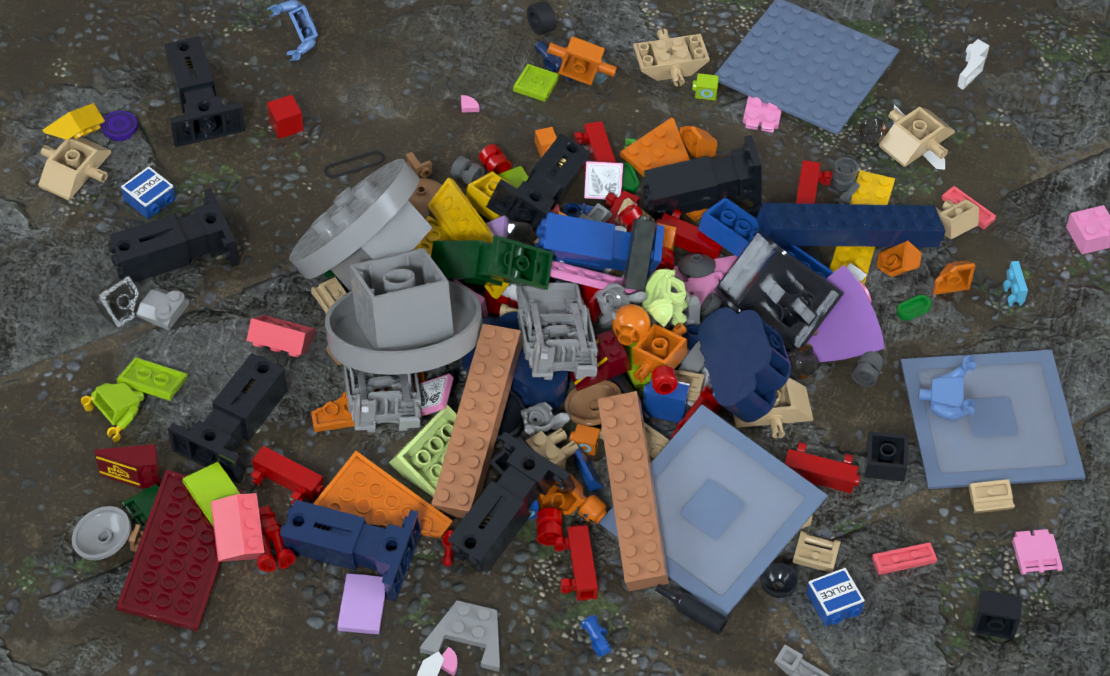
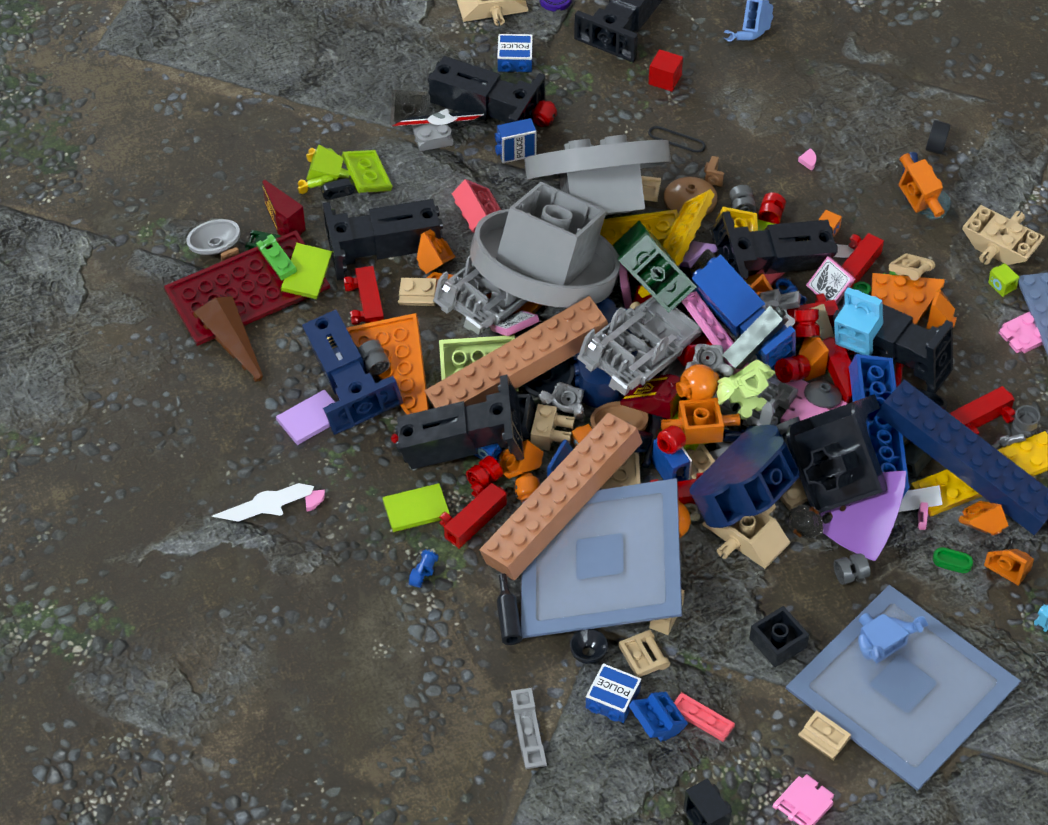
camera: 50 degrees right, 0 degrees up
coral slope [211,493,264,562] -> none
red piece [257,506,296,572] -> none
light grey wing [420,600,500,672] -> none
lime tile [513,64,560,102] -> none
red brick [784,442,861,494] -> none
none -> reddish brown wedge [193,296,263,382]
none -> bright green plate [256,234,297,281]
none -> black beam [321,178,355,200]
none -> dark grey wheel [358,340,391,376]
none -> lime tile [382,483,450,532]
none -> sticker [392,109,484,126]
none -> tan plate [398,278,438,306]
none -> orange slope [416,229,455,274]
none -> piece [495,118,536,163]
none -> red head [532,101,557,127]
none -> blue brick [629,692,688,742]
none -> medium azure bracket [834,287,883,356]
none -> tan plate [889,253,935,281]

